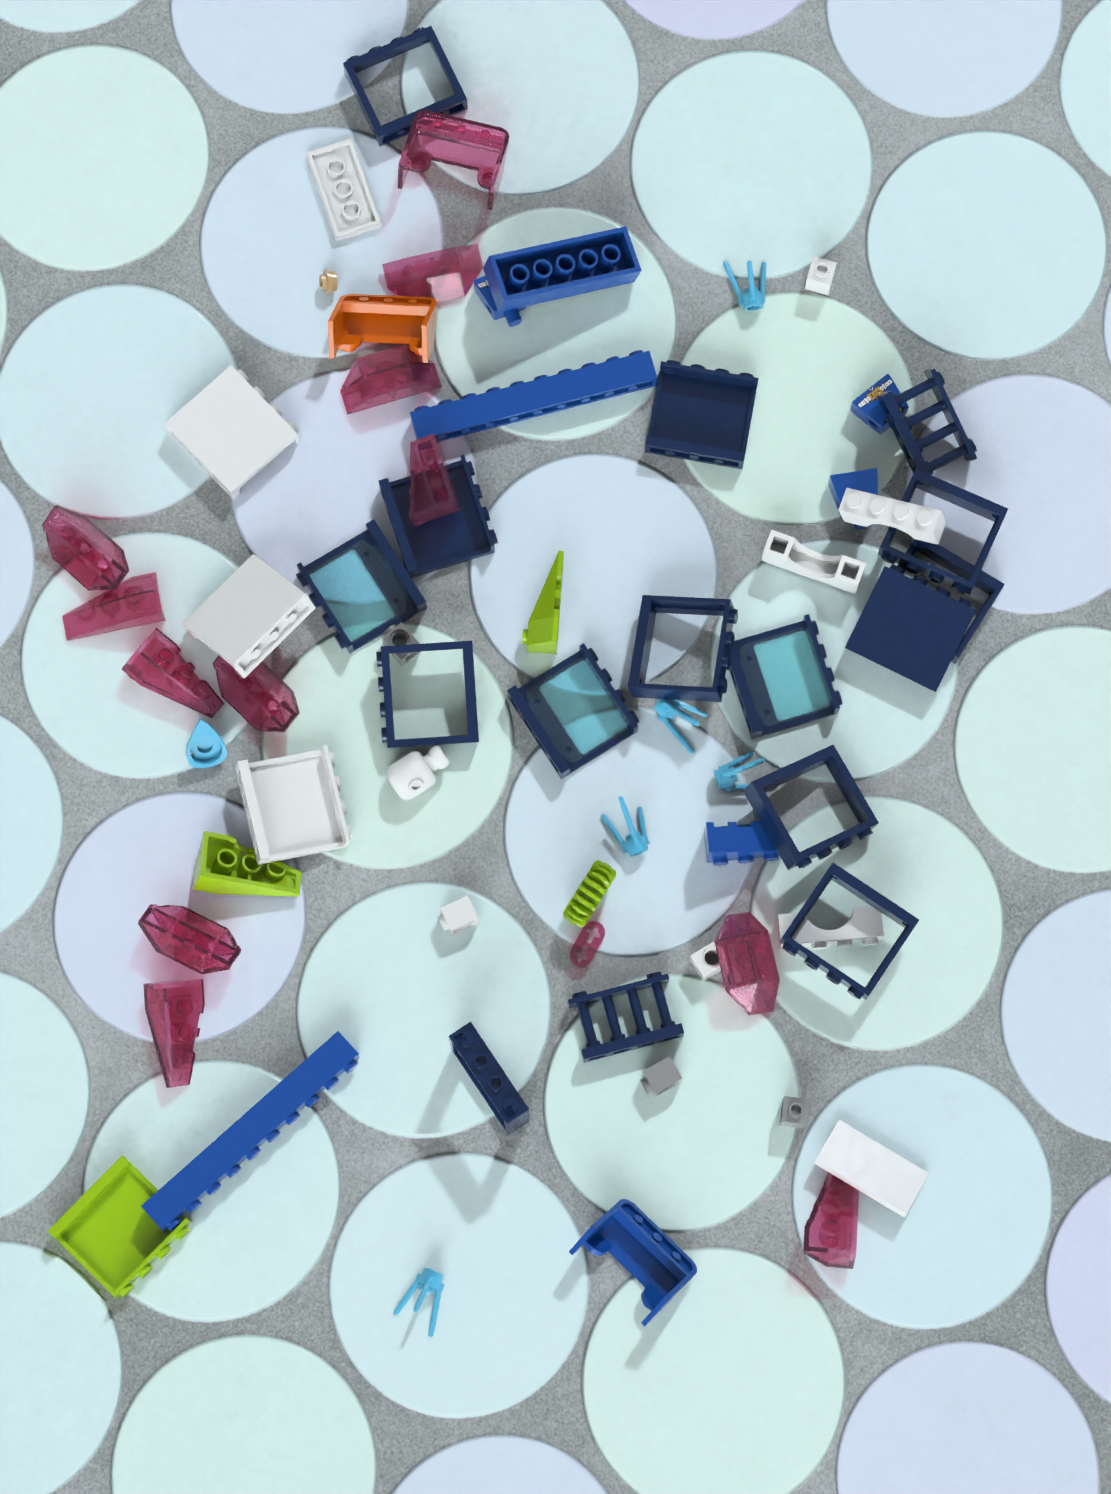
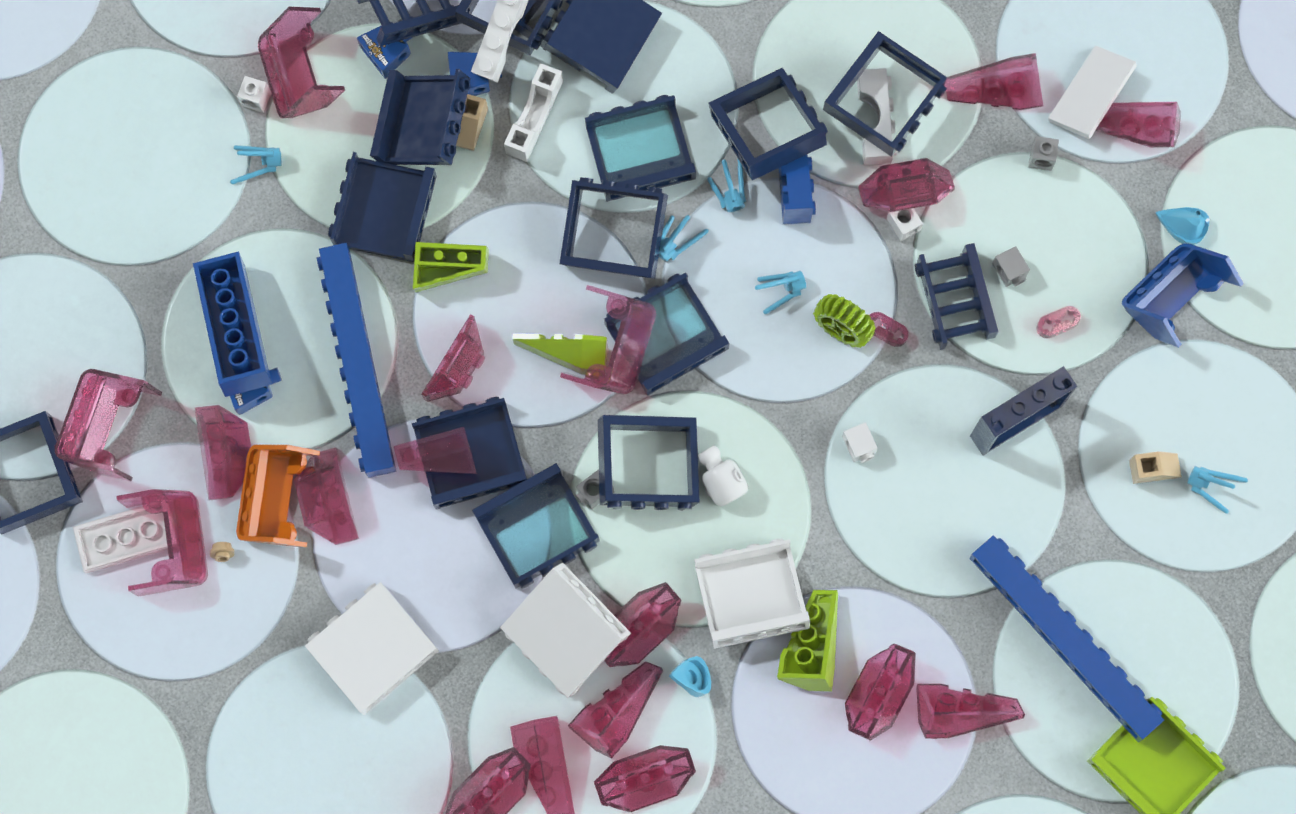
camera: 85 degrees left, 0 degrees up
none -> clear pink windscreen [116,489,208,596]
none -> clear pink windscreen [258,6,345,118]
none -> dark blue panel [370,69,471,165]
none -> lime wedge [413,242,489,292]
none -> clear pink wedge [421,314,485,402]
none -> tan slope [456,94,488,151]
none -> clear pink windscreen [560,285,657,394]
none -> clear pink wedge [594,745,696,812]
none -> clear pink wedge [945,53,1043,110]
none -> clear pink beam [1036,306,1081,338]
none -> tan slope [1129,452,1182,484]
none -> medium azure piece [1155,207,1209,245]

